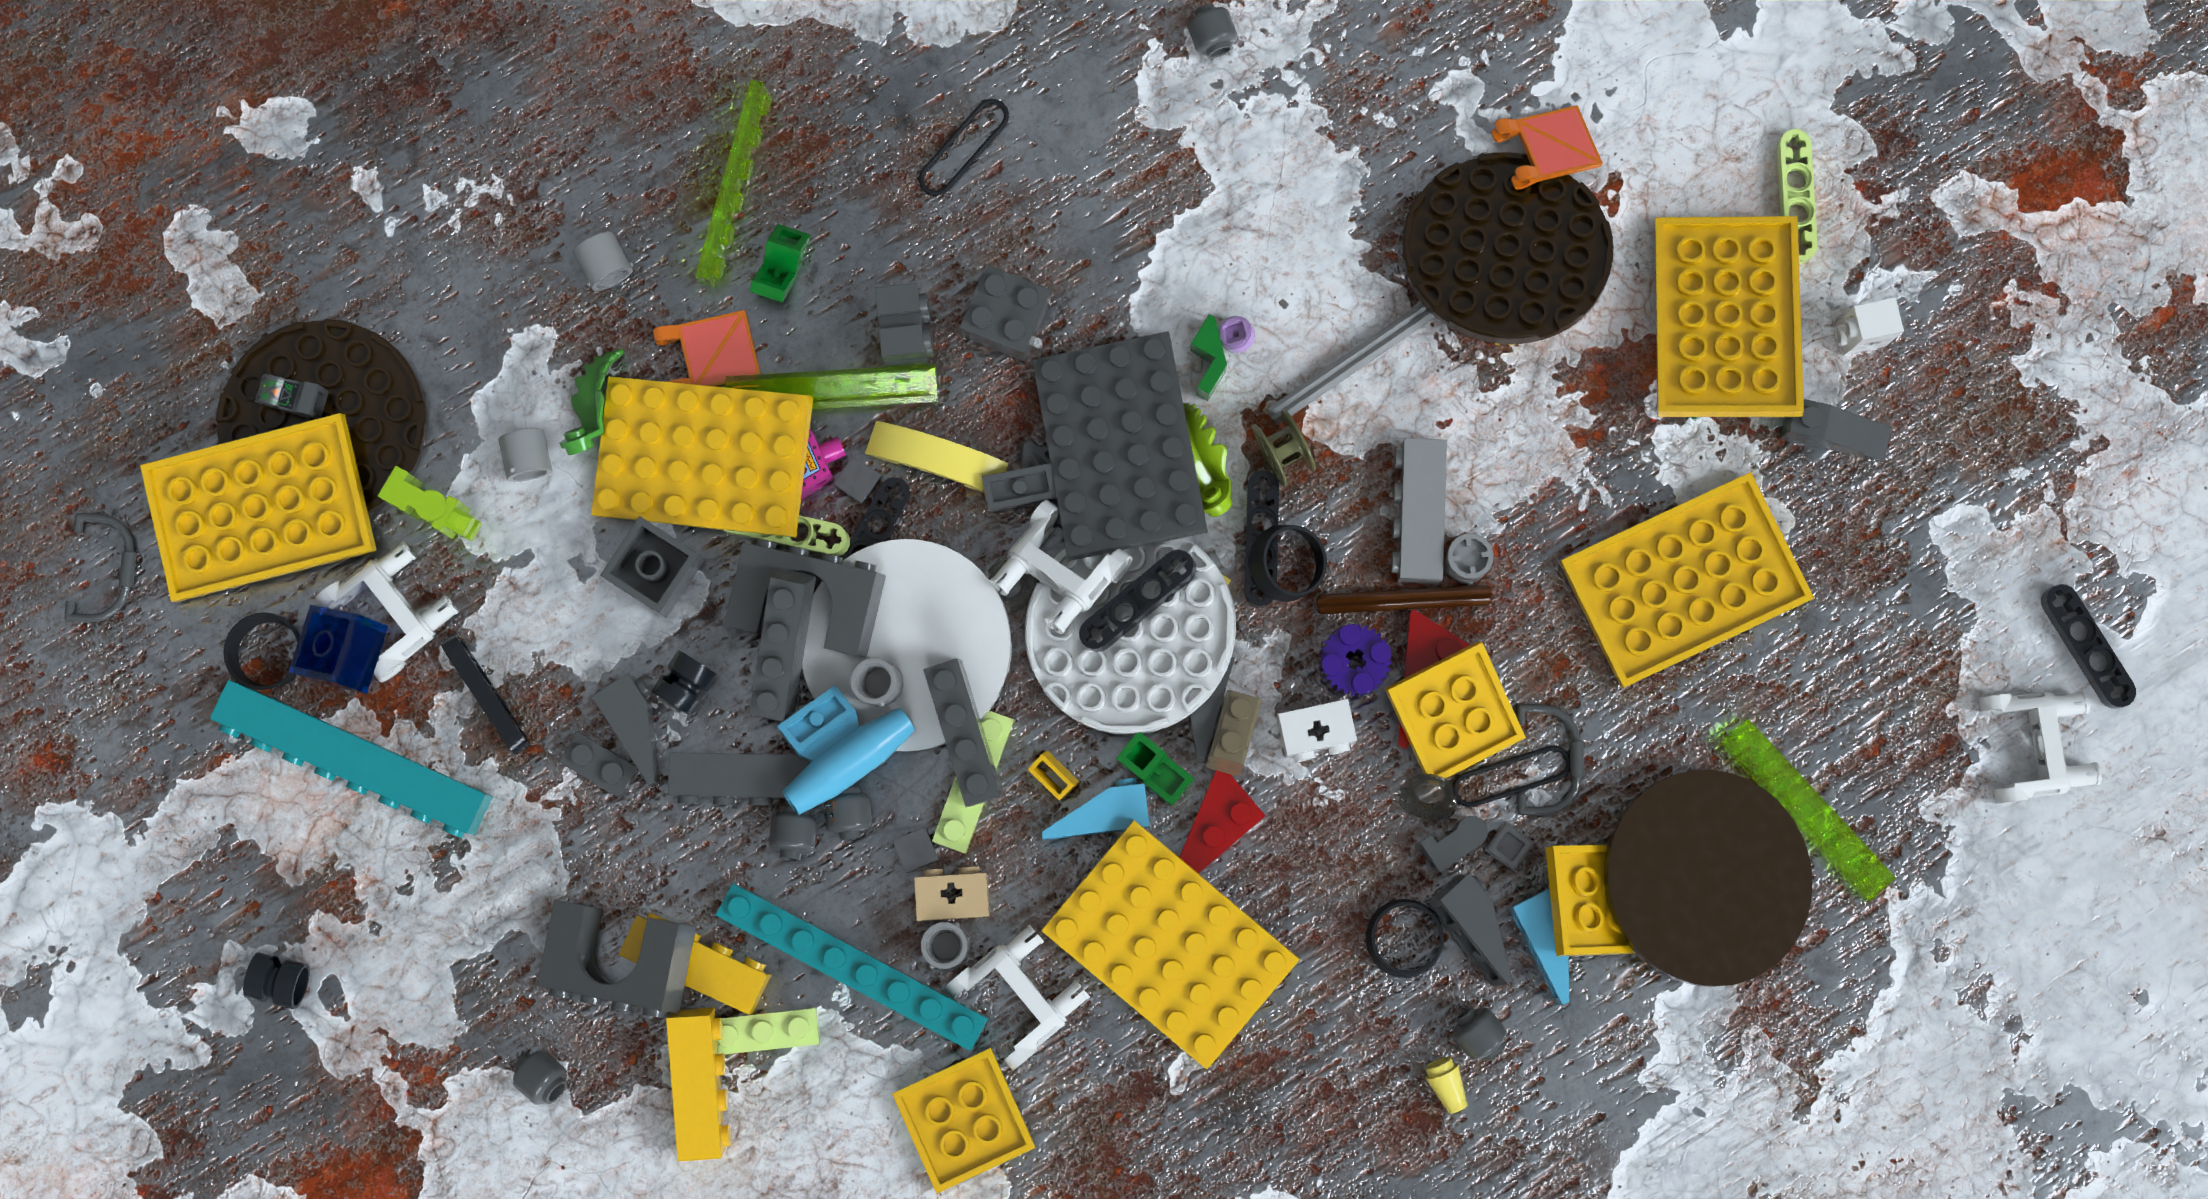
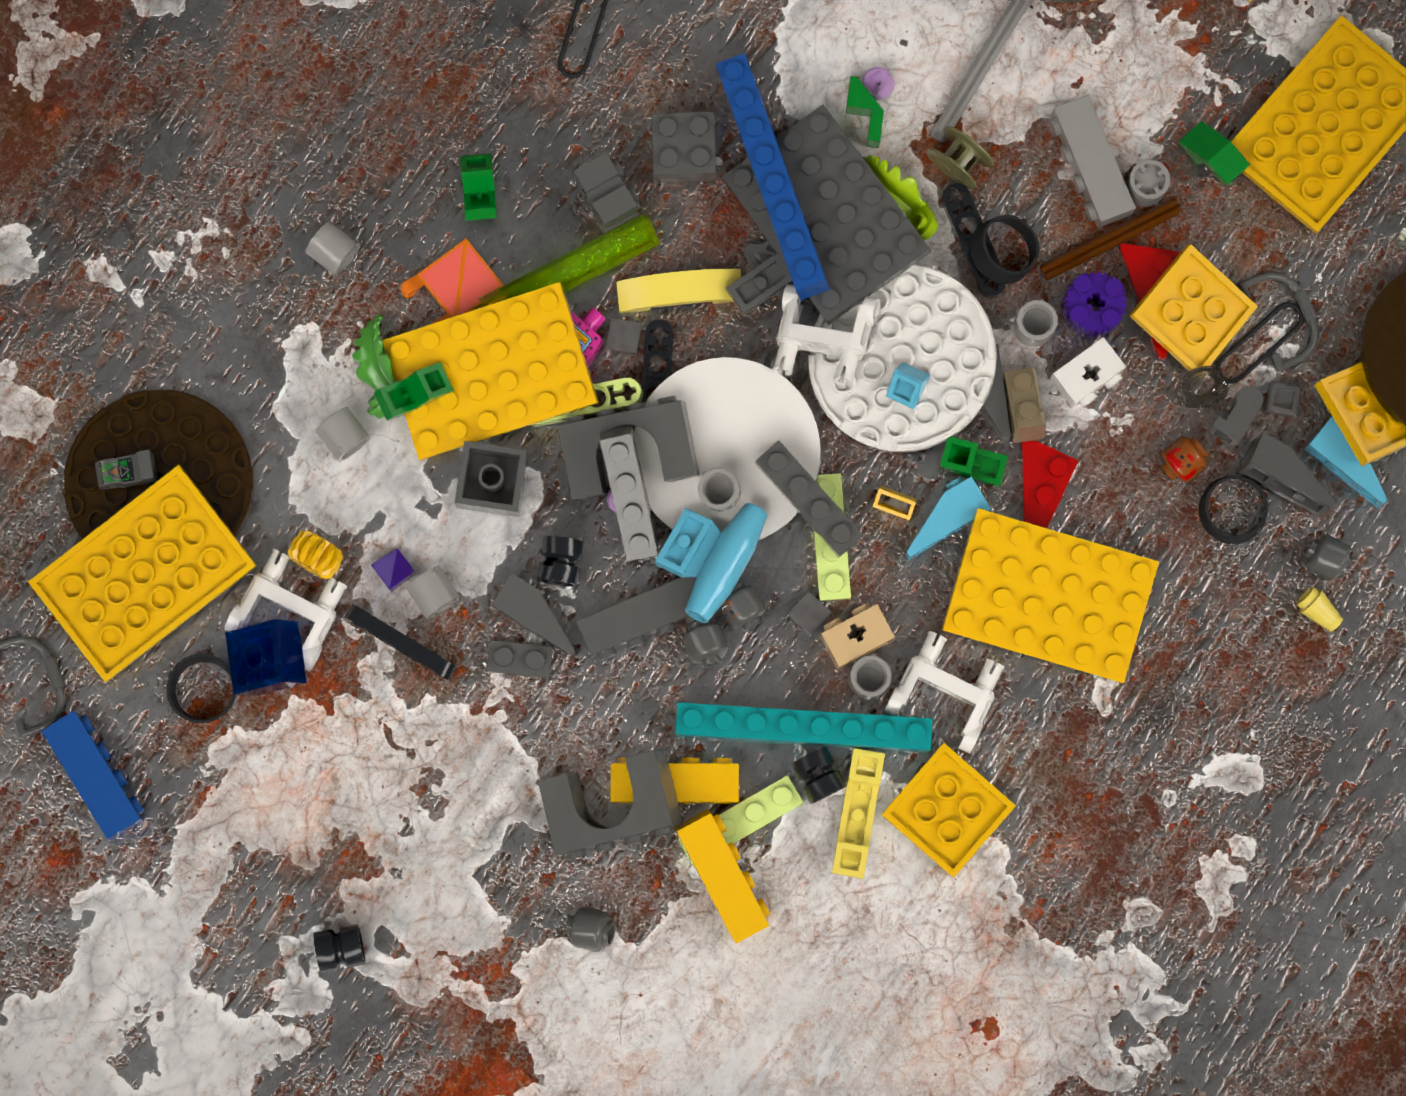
camera: 30 degrees left, 0 degrees up
teal brick [209,680,493,838] -> none
lime hips [378,466,482,542] -> none
clear neon green plate [695,79,771,288] -> none
black beam [1079,550,1197,652] -> none
none -> blue brick [42,711,145,841]
none -> yellow gear [287,531,344,579]
none -> dark purple slope [371,548,417,592]
none -> green slope [374,362,454,421]
none -> light grey piece [406,565,461,620]
none -> blue brick [716,53,830,300]
none -> black wheel [790,746,847,805]
none -> light yellow slope [832,748,885,879]
none -> medium azure slope [886,362,930,409]
none -> light grey piece [1014,299,1058,347]
none -> dark orange head [1160,436,1209,483]
none -> green slope [1178,121,1250,186]

